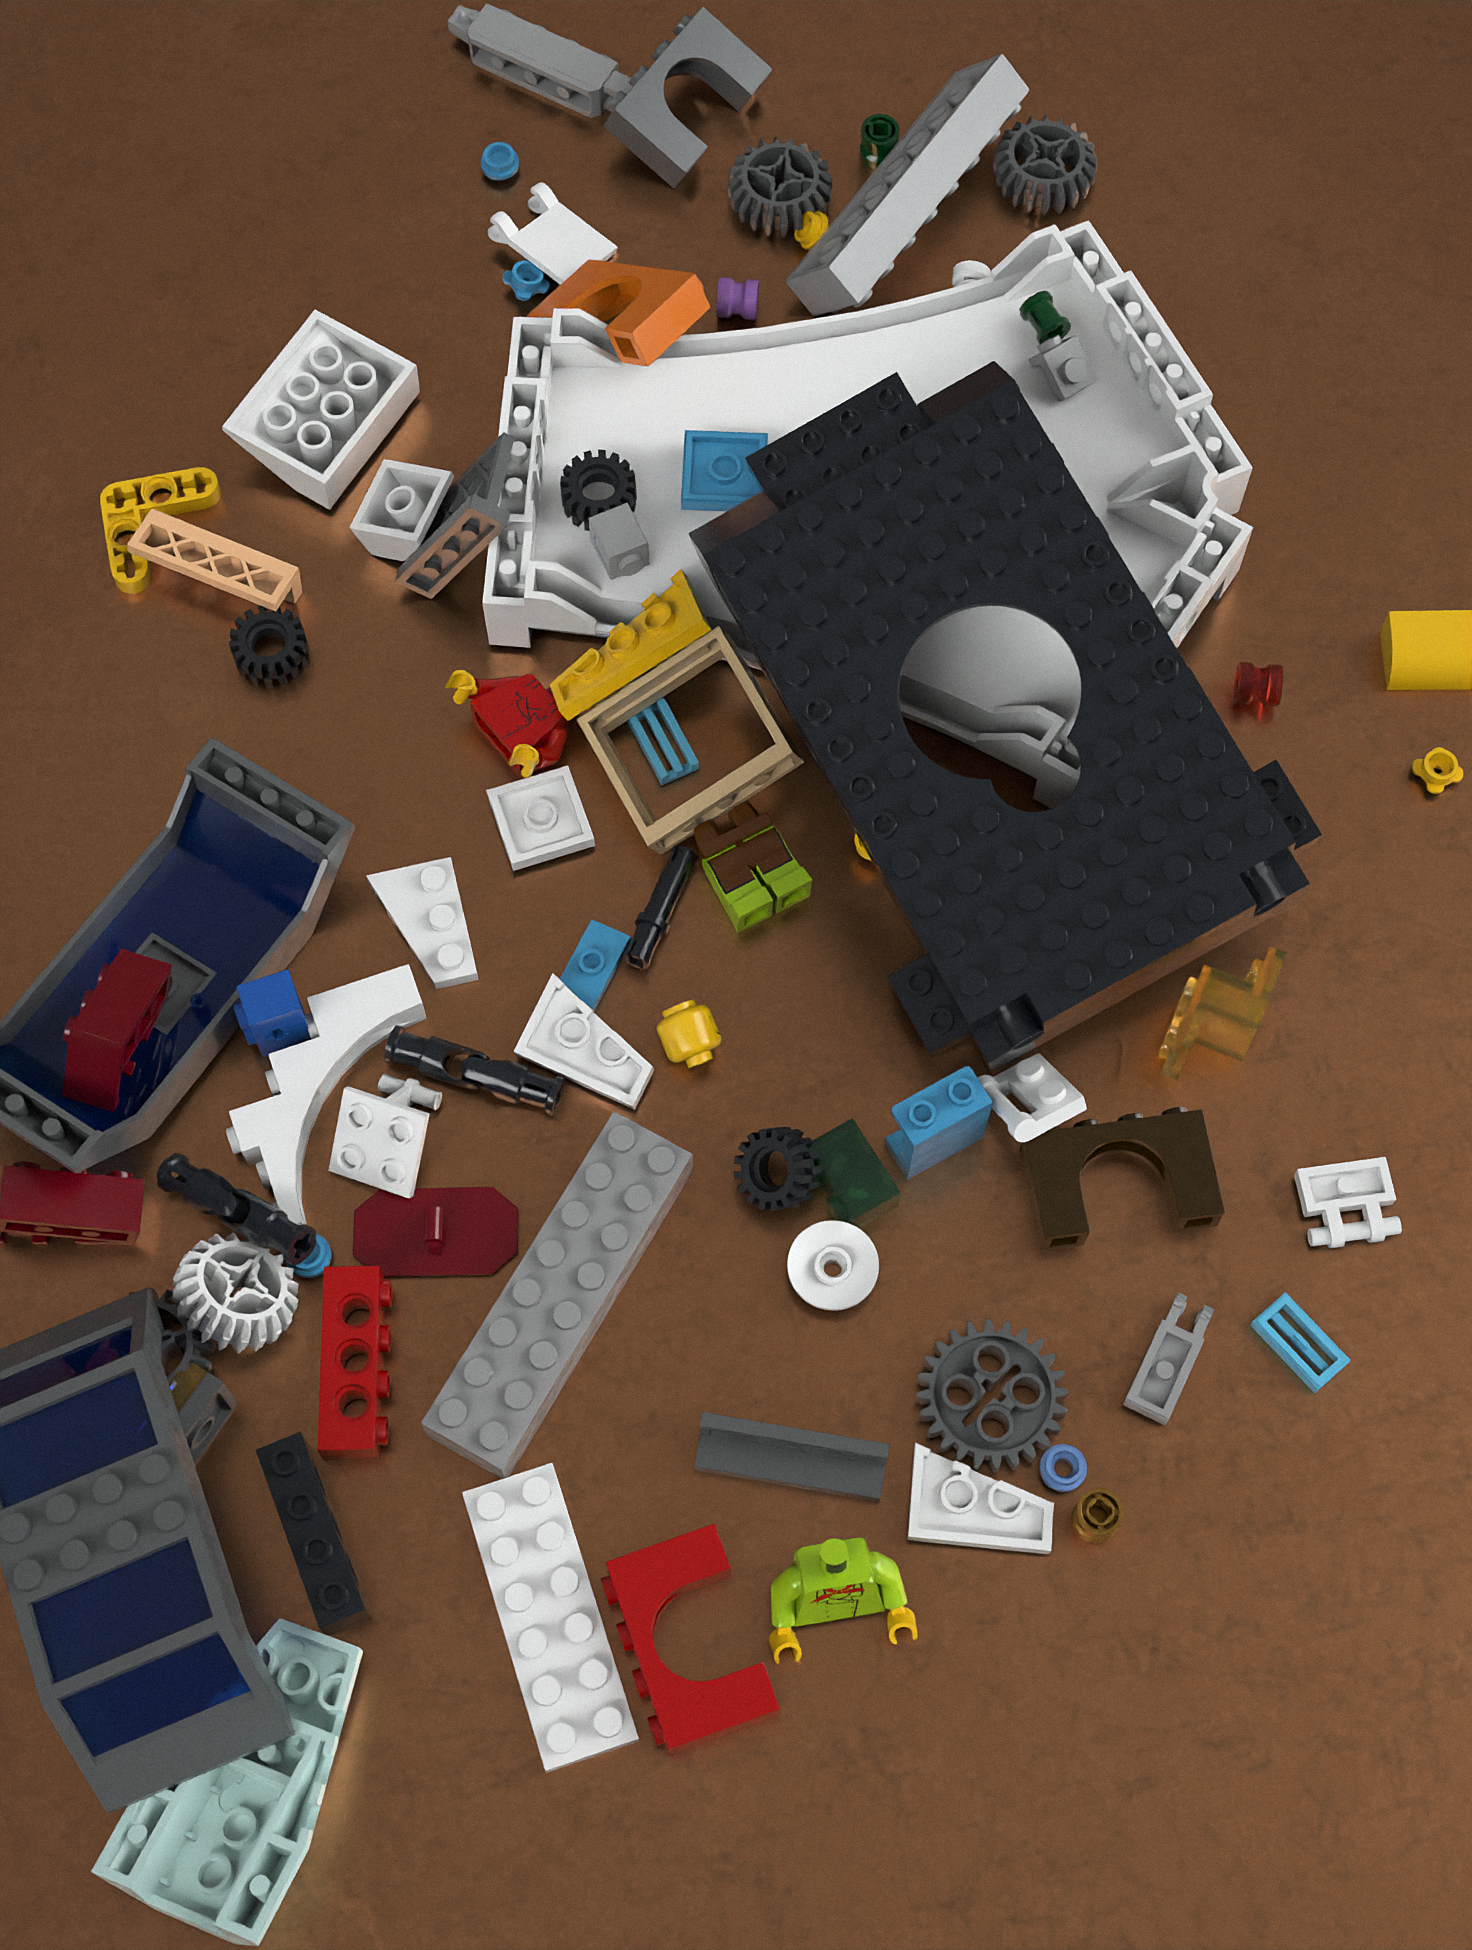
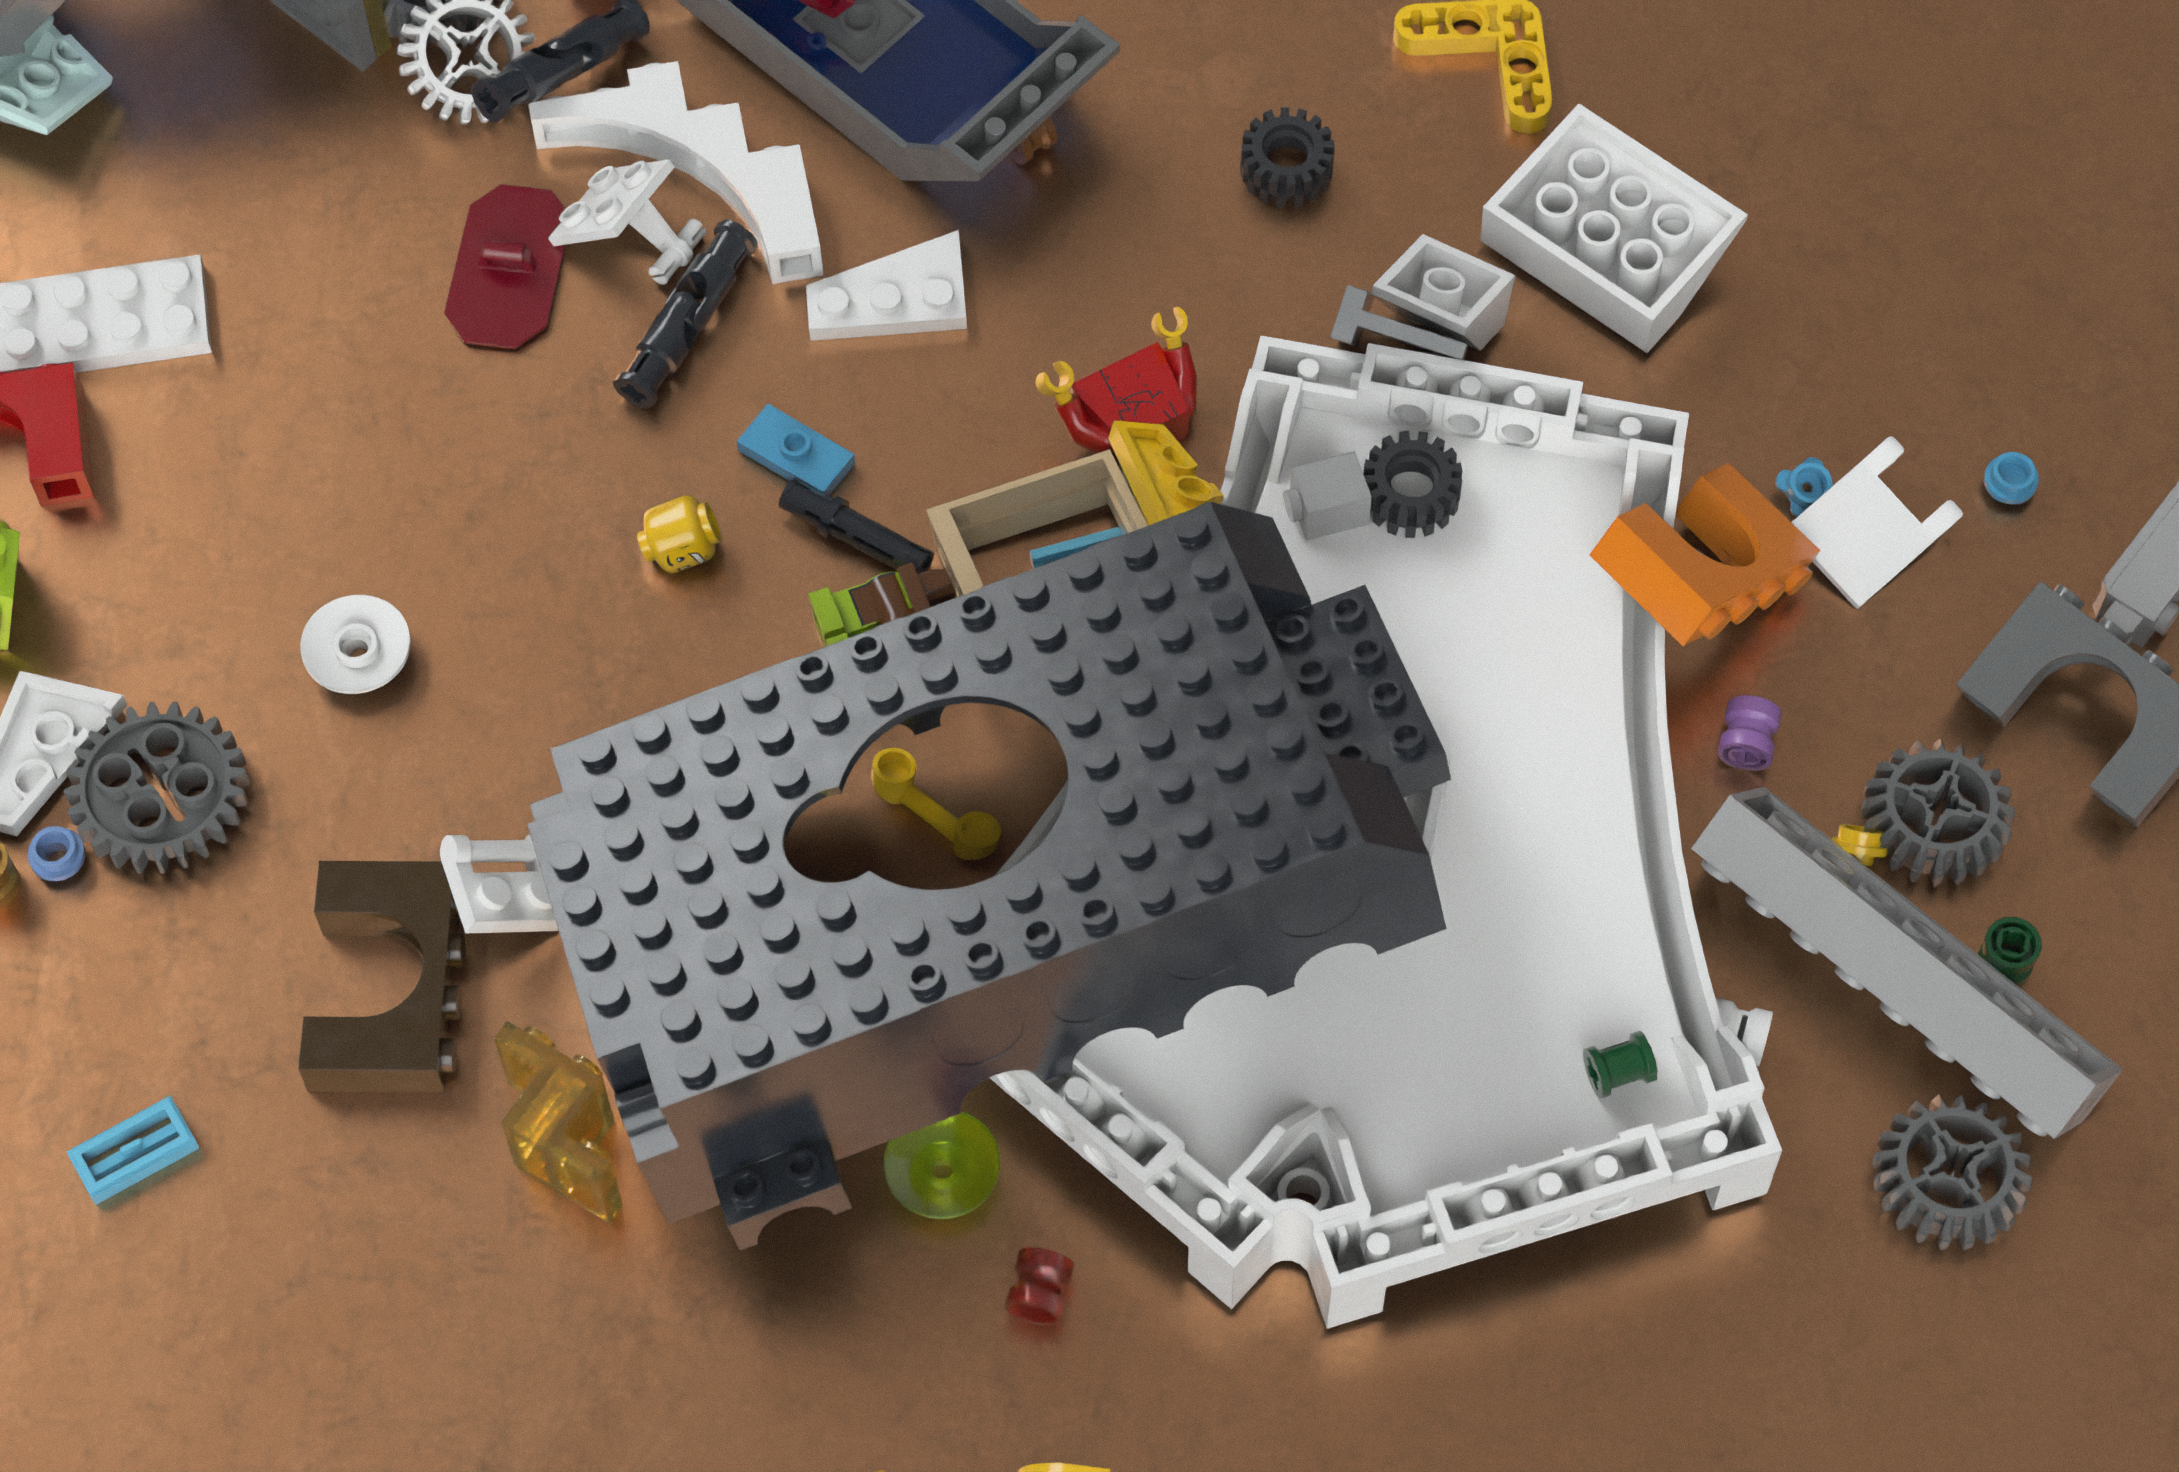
camera: 100 degrees right, 5 degrees down
light nougat fence [127,509,303,612] -> none
blue brick [233,969,311,1058] -> none
black brick [256,1432,372,1636] -> none
dark azure plate [286,1233,332,1278] -> none
red brick [317,1265,392,1460] -> none
light grey brick [421,1111,693,1479] -> none
white plate [486,765,595,871] -> none
white wing [513,974,654,1110] -> none
dark azure plate [681,430,768,512] -> none
dark grey fence [694,1412,890,1502] -> none
black tyre [734,1127,822,1211] -> none
clear green brick [809,1118,901,1228] -> none
dark azure panel [884,1066,993,1180] -> none
light grey bracket [1028,334,1098,401] -> none
light grey hinge [1123,1292,1214,1425] -> none
white plate [1294,1157,1402,1249] -> none

